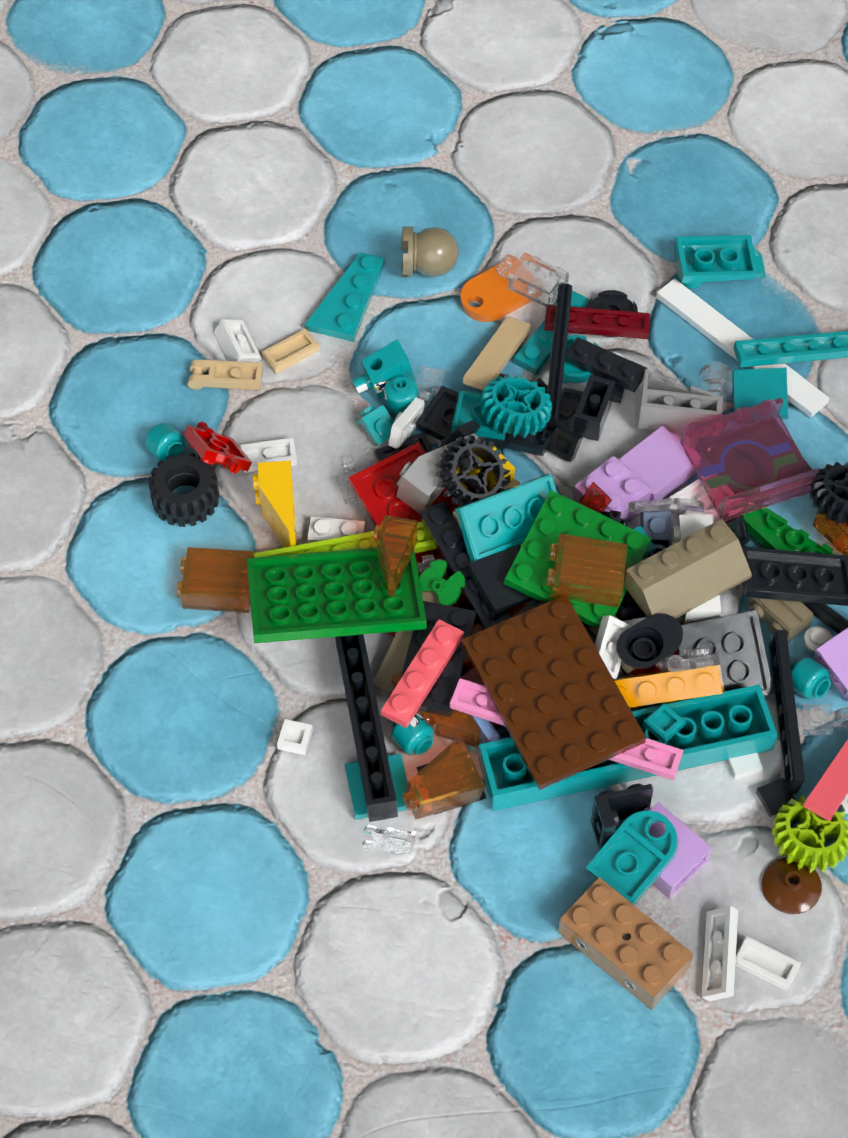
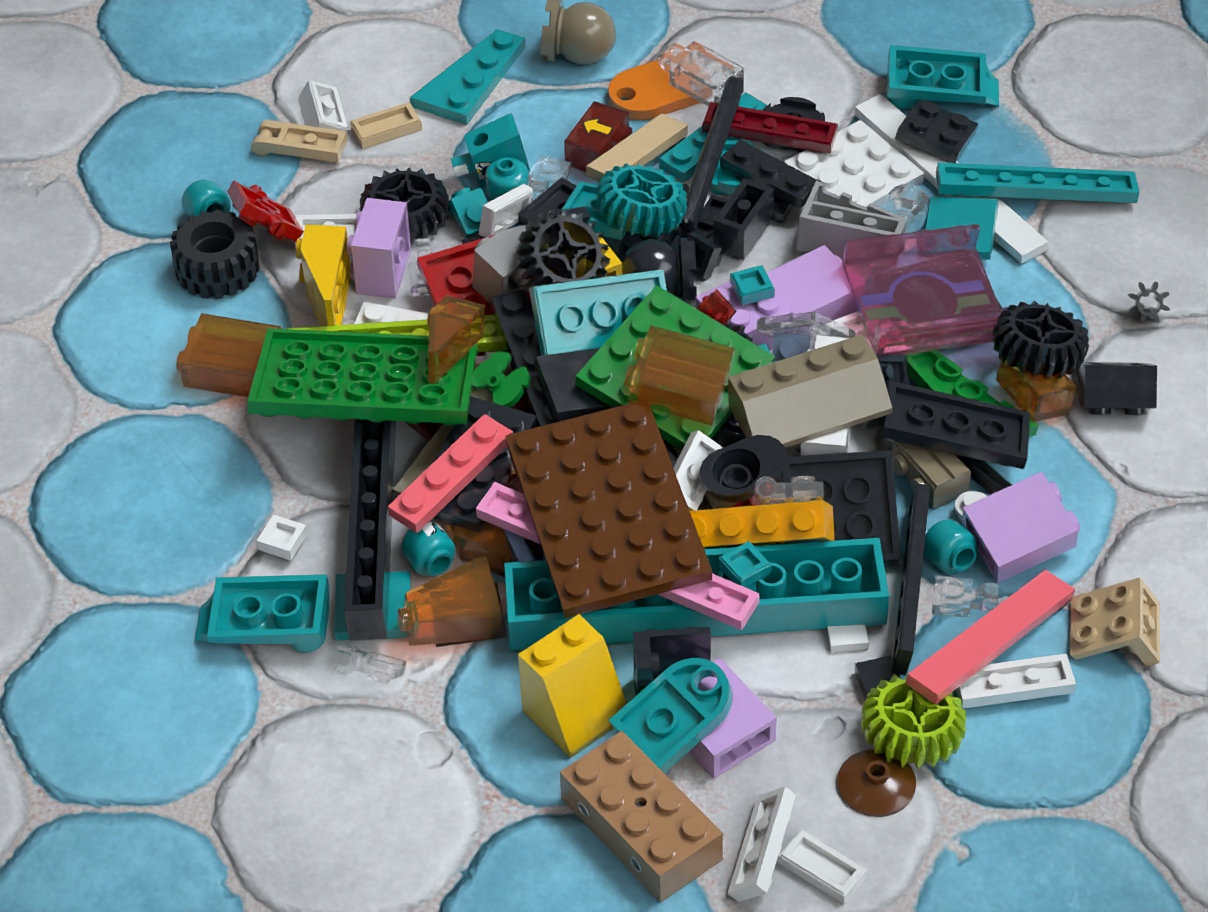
camera: 10 degrees right, 10 degrees down
none -> teal slope [195,574,330,653]
none -> lavender brick [347,198,411,298]
none -> black gear [360,166,450,245]
none -> yellow slope [518,614,627,758]
none -> clear red brick [564,101,632,172]
none -> black tile [621,237,697,305]
none -> teal tile [730,265,775,305]
none -> white plate [784,120,924,207]
none -> black plate [895,99,979,163]

